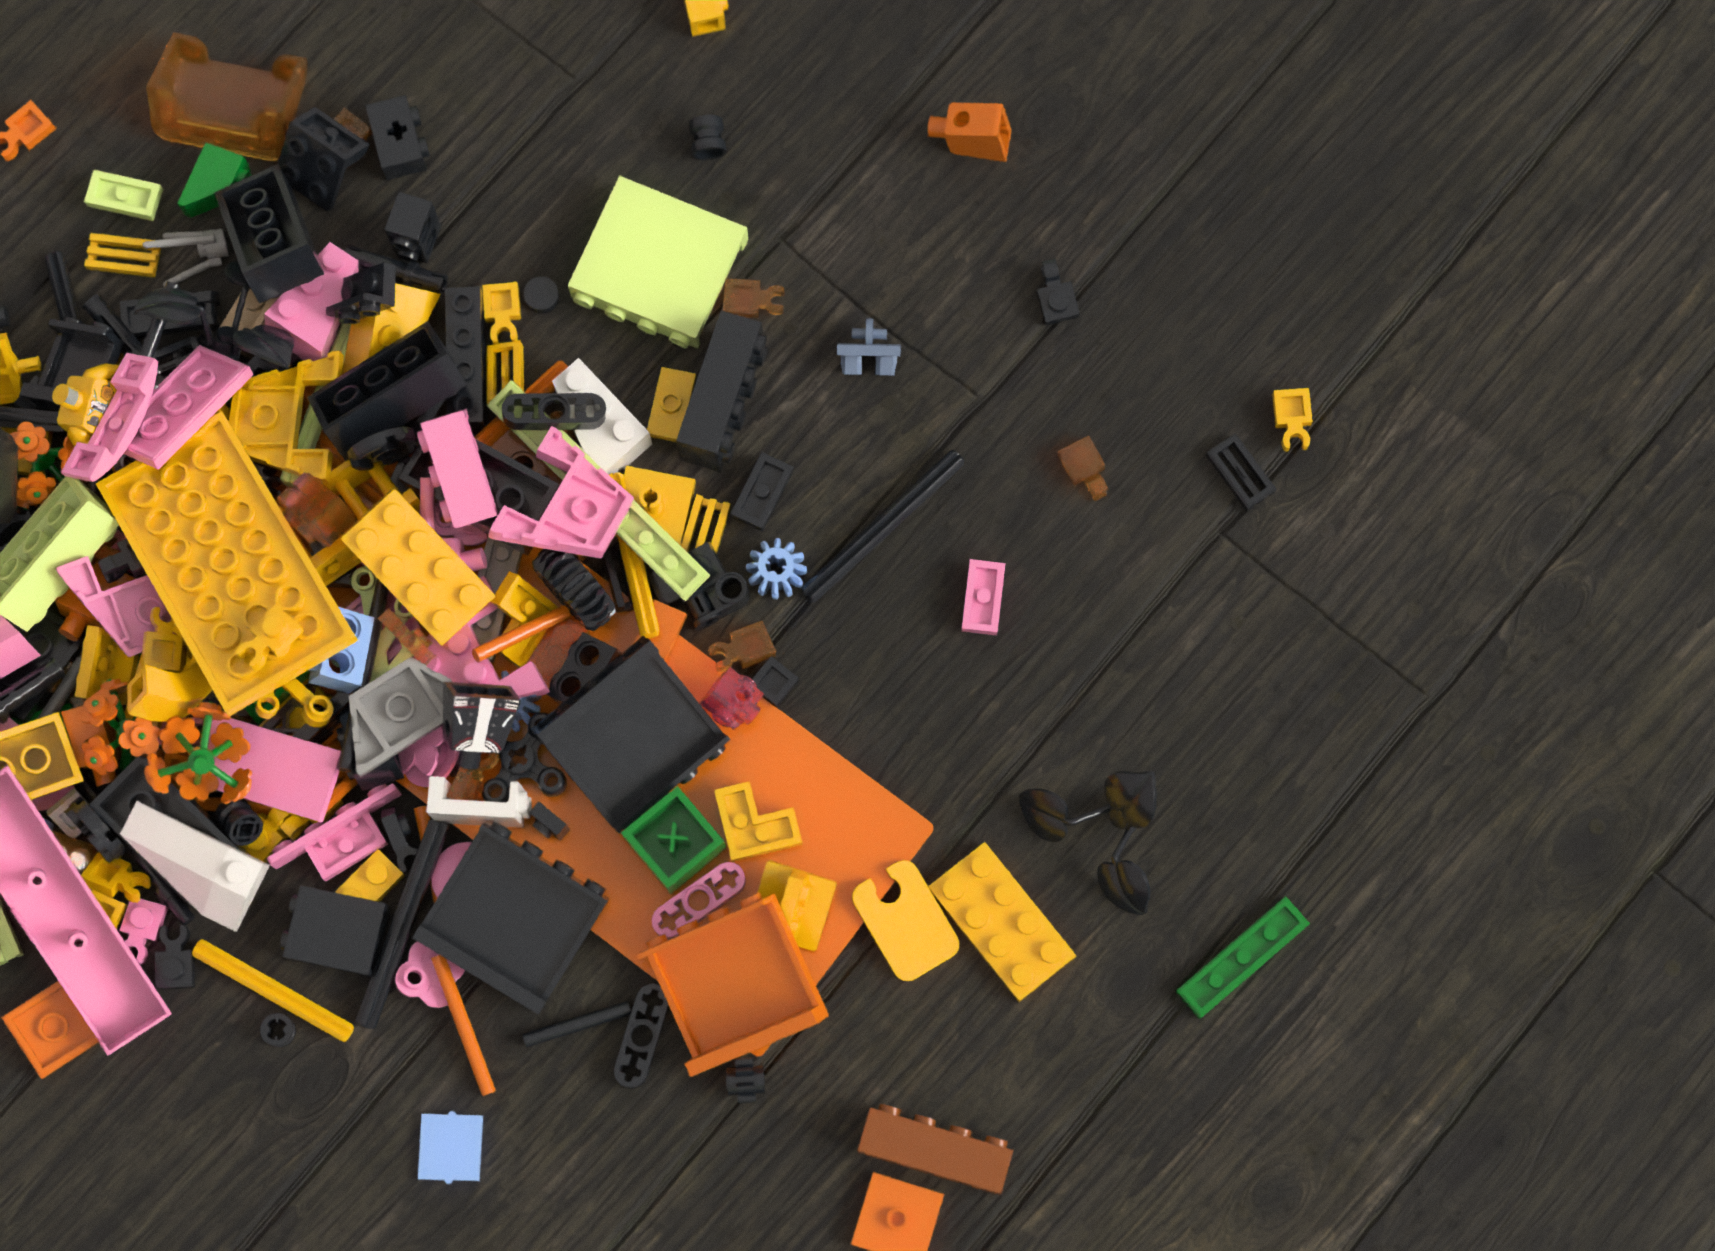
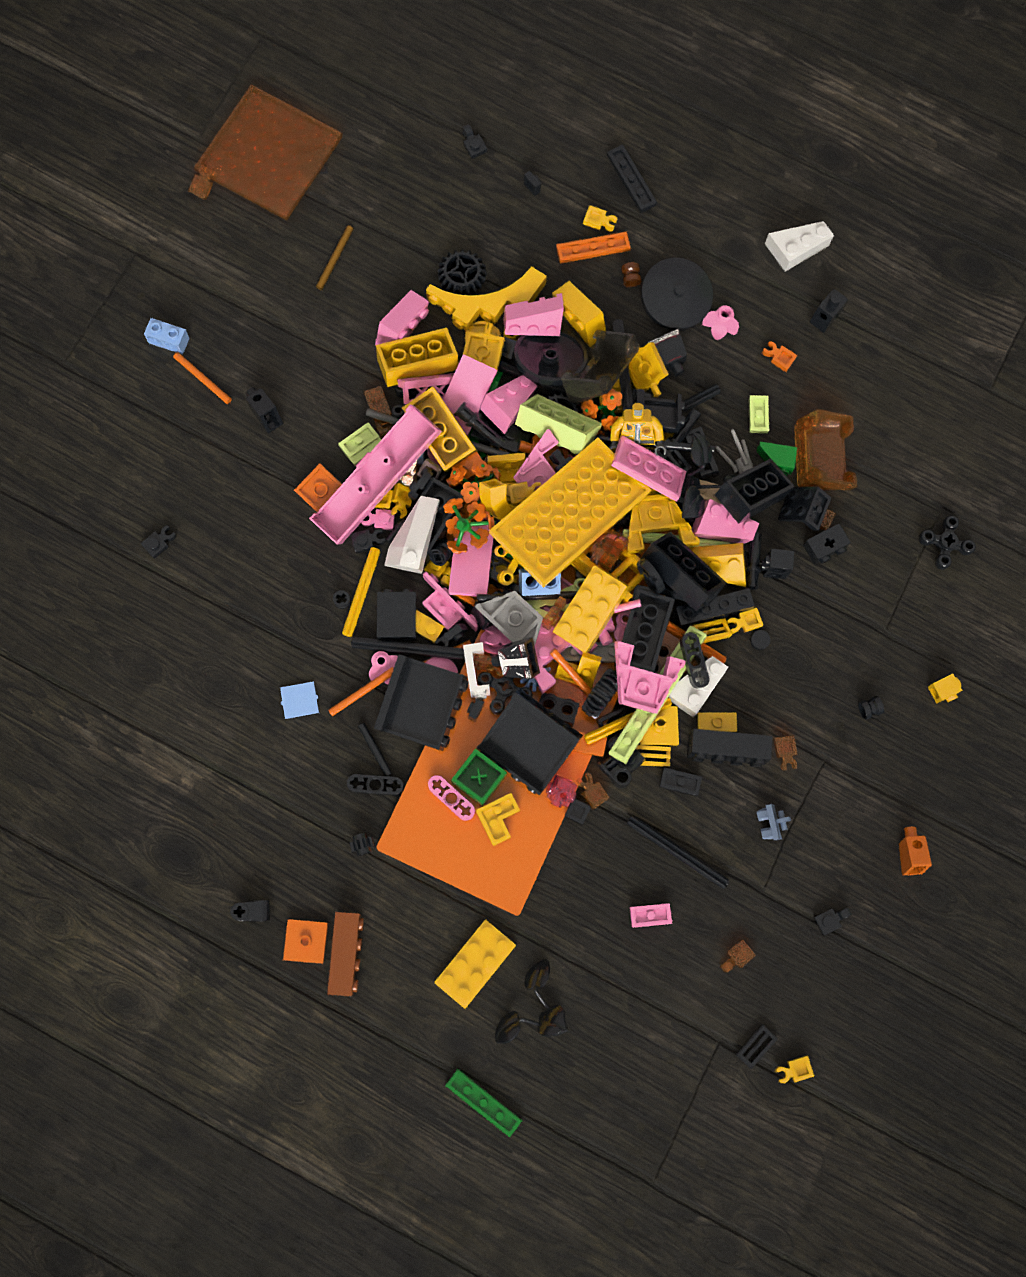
camera: 70 degrees right, 0 degrees up
bright pink slope [61,353,158,482] -> none
yellow tile [84,233,161,277] -> none
yellow plate [235,604,304,672] -> none
black bracket [326,262,396,324] -> none
bright pink wedge [417,409,498,529] -> none
yellowish green panel [568,176,748,349] -> none
orange panel [636,892,829,1077] -> none
light blue gear [746,538,807,600] -> none
yellow bracket [757,860,837,951] -> none
yellow piece [852,860,959,981] -> none

